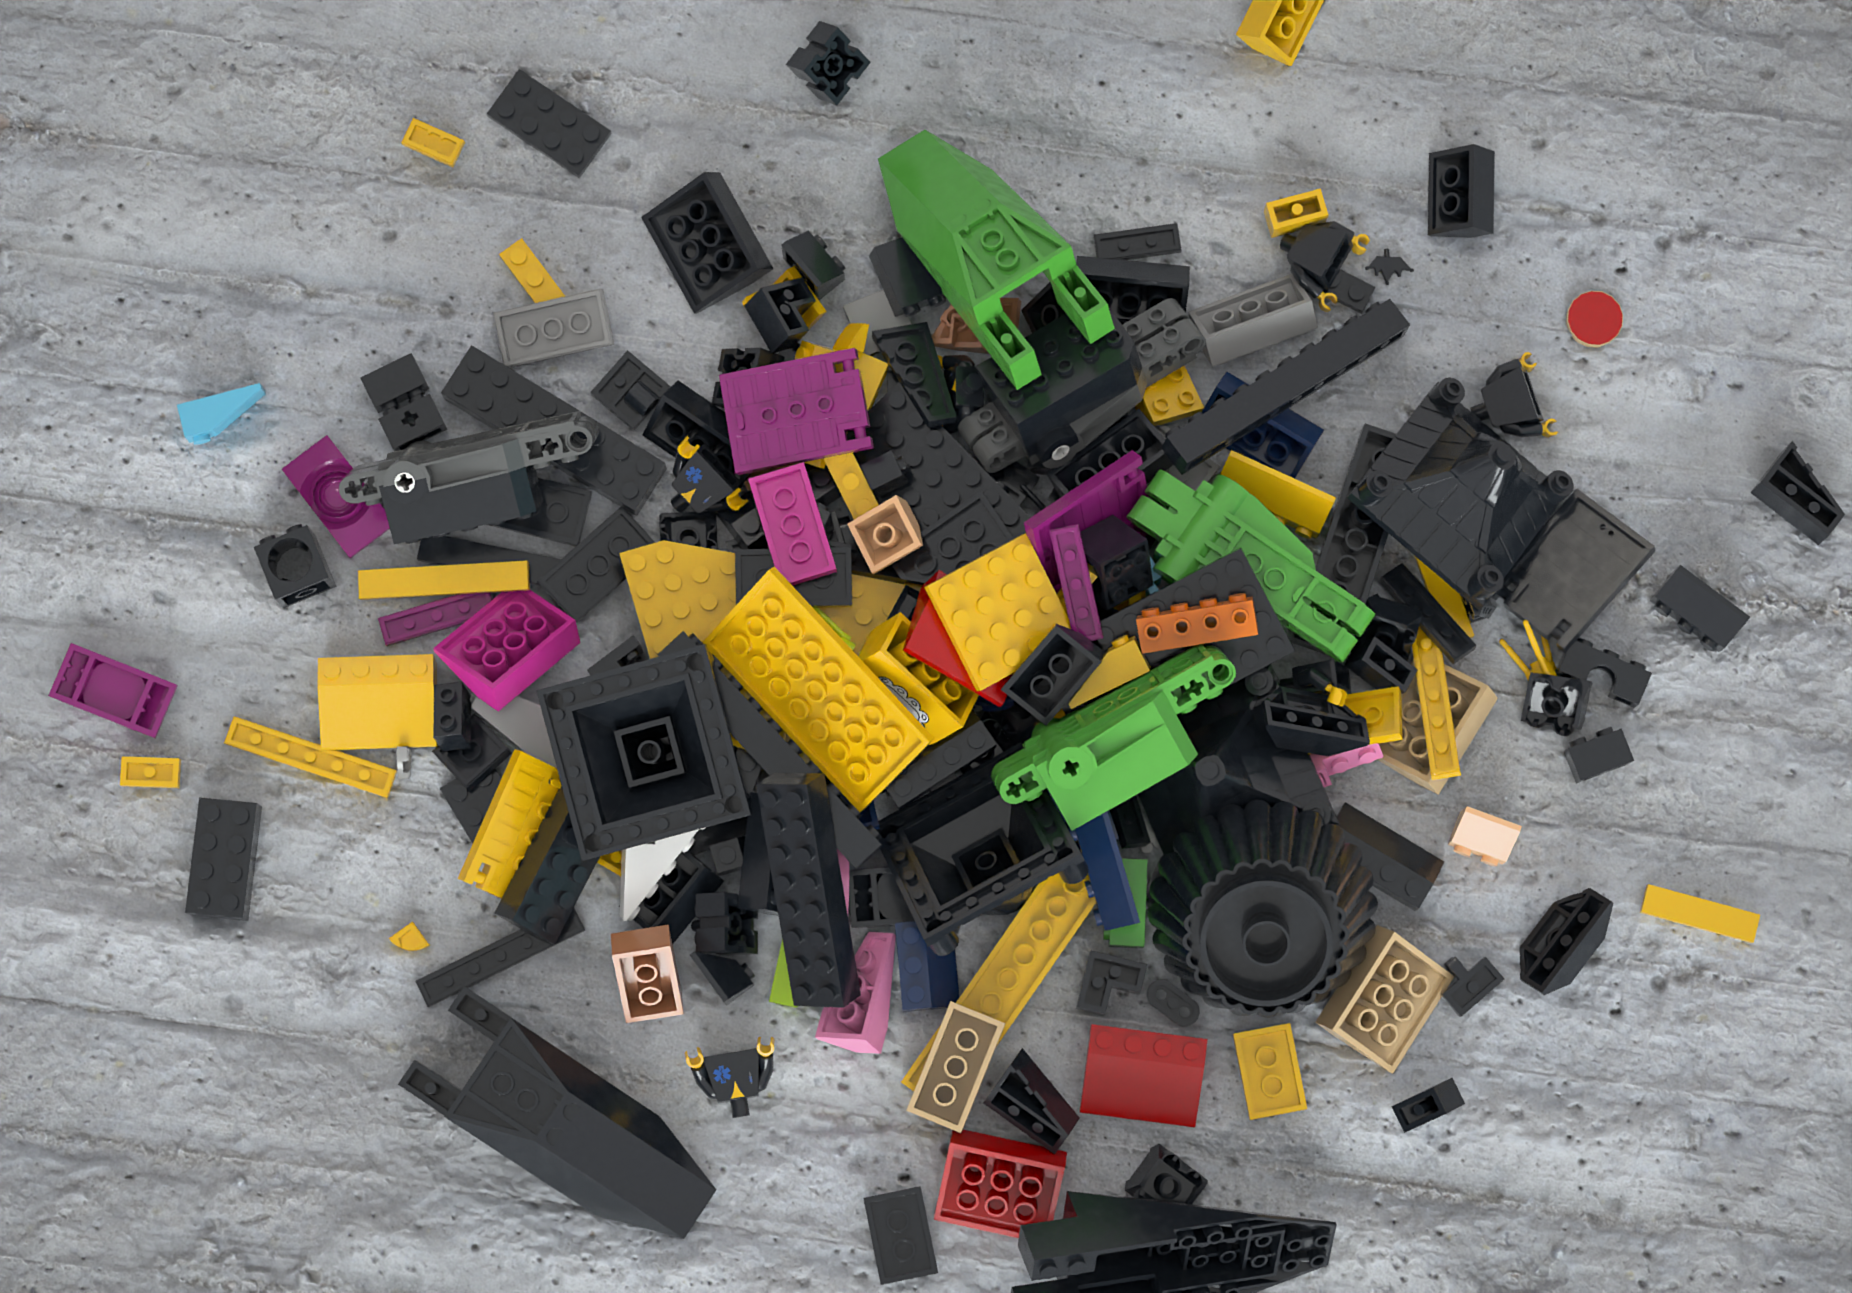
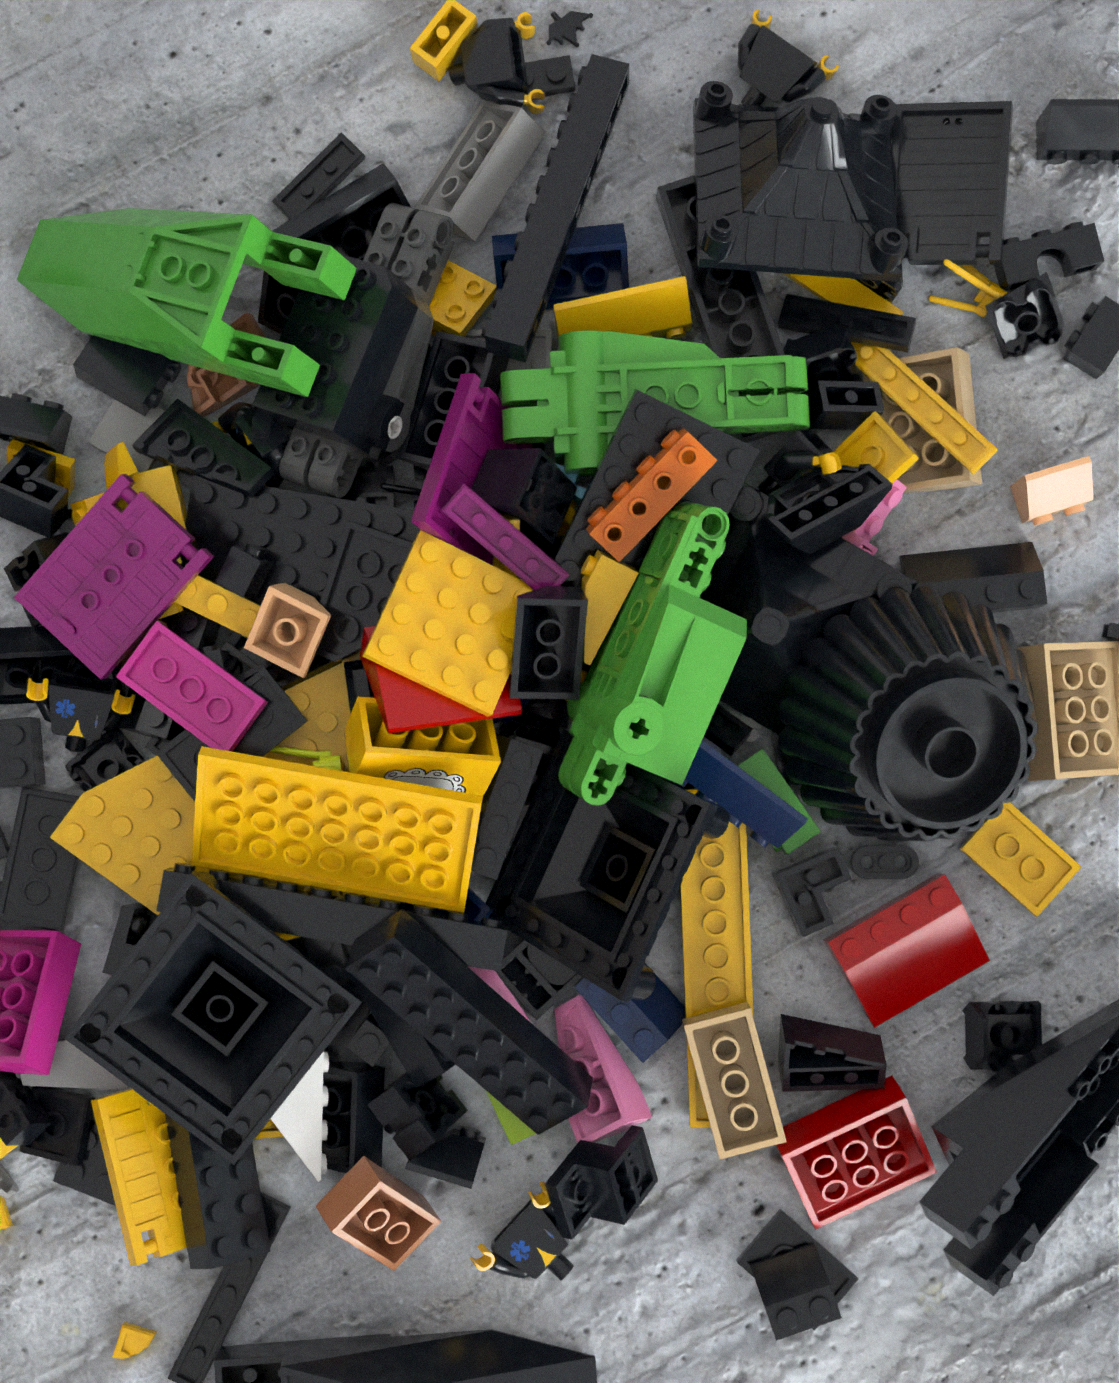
camera: 30 degrees left, 5 degrees up
none -> black bracket [545,1125,658,1240]
none -> black slope [750,1243,842,1341]

